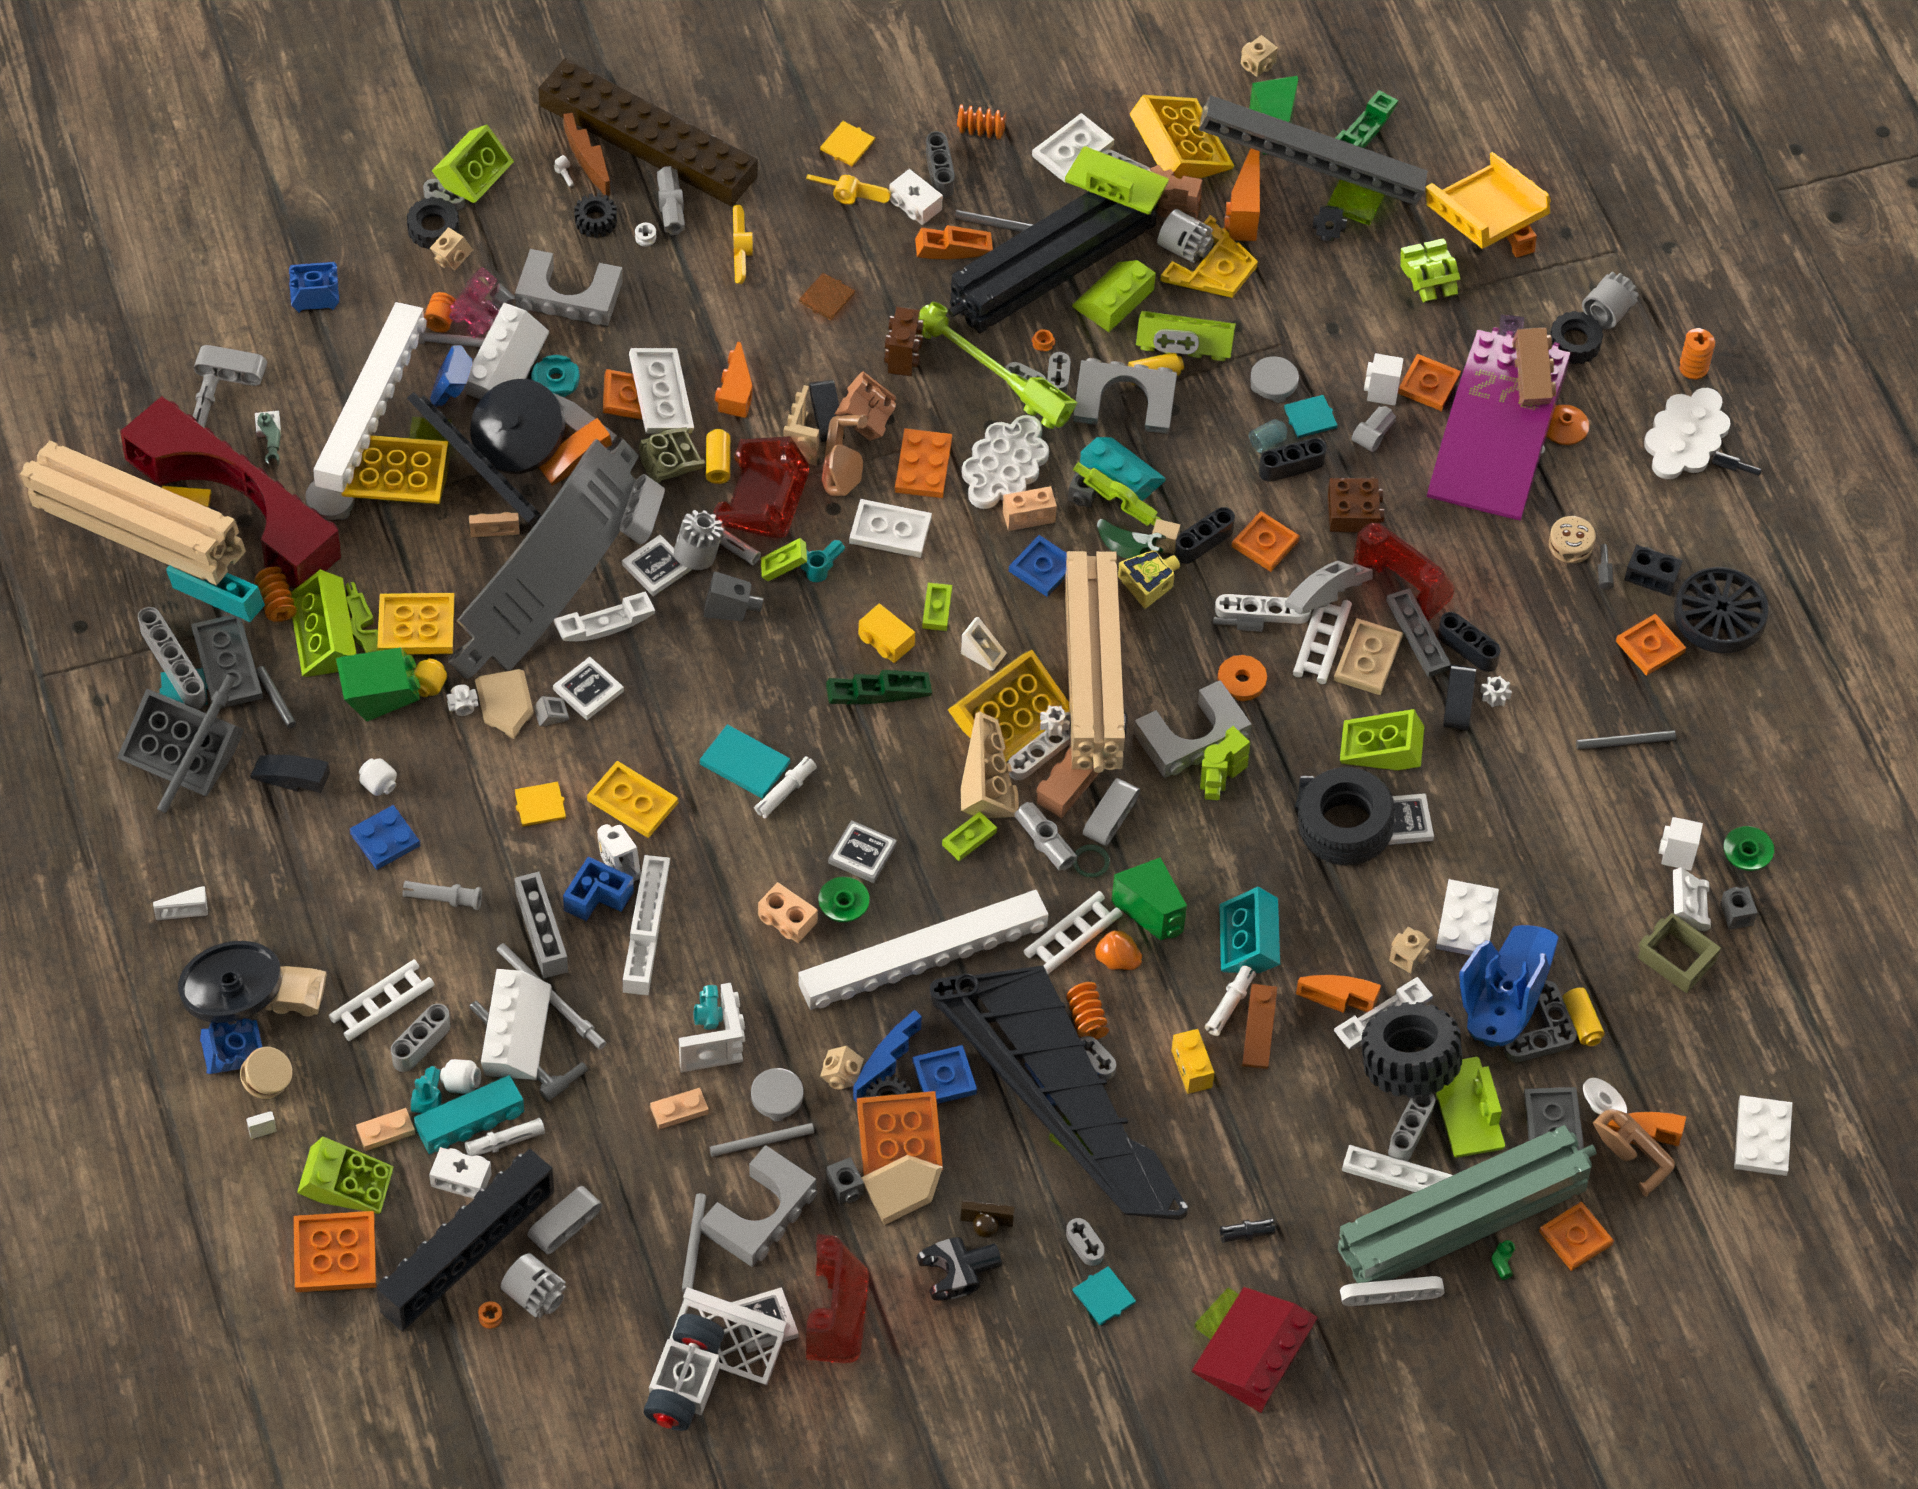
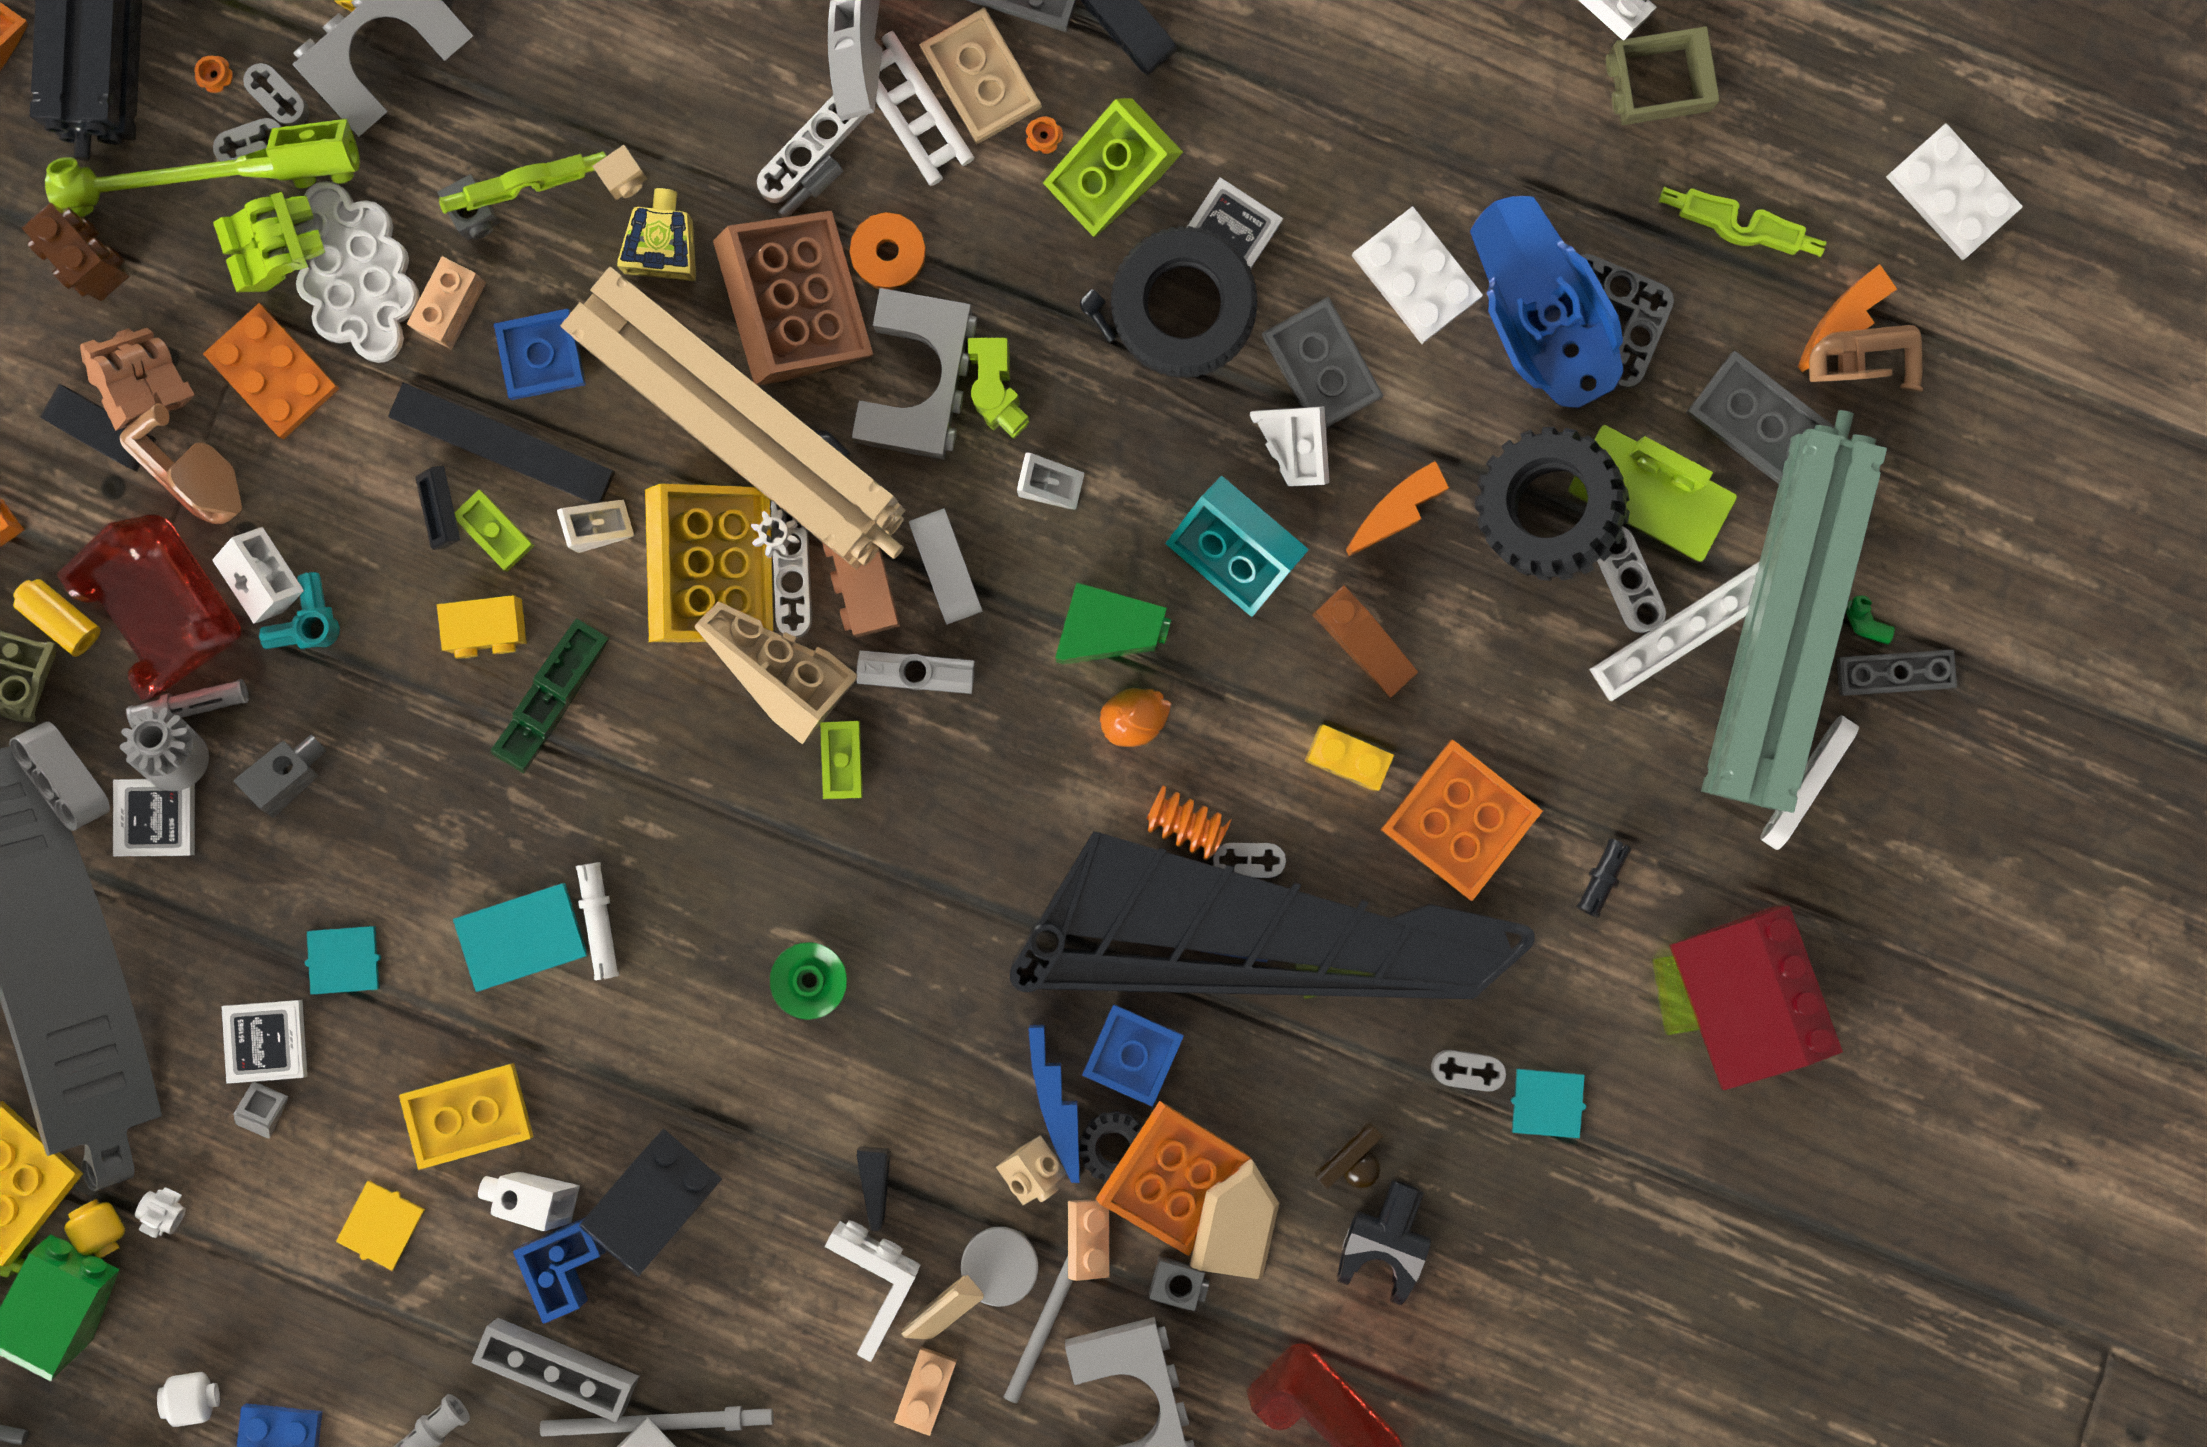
camera: 50 degrees left, 30 degrees up
tan tile [475,669,534,739] -> none
white slope [554,591,655,641] -> none
white slope [623,855,670,995] -> none
teal plate [693,985,723,1030] -> none
light nougat brick [758,882,818,943] -> none
lime plate [761,538,807,581] -> none
tan plate [784,385,819,465] -> none
white brick [799,890,1048,1010] -> none
tile [828,820,897,883] -> none
white plate [849,499,932,558] -> none
white bar [1024,891,1122,974] -> none
clear green piece [1073,844,1110,878] -> none
teal slope [1080,437,1166,501] -> none
dark green piece [1097,519,1166,559] -> none
black beam [1175,507,1235,564] -> none
white pin [1205,966,1256,1036] -> none
orange tile [1231,511,1300,572] -> none
white slope [1334,977,1433,1050] -> none
tan brick [1389,927,1430,974] -> none
orange tile [1539,1201,1614,1271] -> none
yellow brick [1562,988,1605,1046] -> none
white dish [1583,1078,1627,1114] -> none
none -> lime hips [213,192,326,292]
none -> white brick [213,527,304,624]
none -> teal piece [305,926,381,995]
none -> black tile [388,382,615,504]
none -> black tile [415,466,461,550]
none -> black slope [579,1128,722,1277]
none -> nougat slope [713,211,873,386]
none -> black slope [856,1146,891,1231]
none -> tan slope [901,1275,984,1339]
none -> white slope [1017,453,1084,510]
none -> orange plate [1026,116,1063,154]
none -> light nougat plate [1068,1199,1109,1281]
none -> white wing [1250,407,1329,486]
none -> dark grey tile [1261,297,1384,429]
none -> orange plate [1380,739,1543,901]
none -> lime piece [1659,187,1827,257]
none -> dark grey tile [1836,650,1957,696]

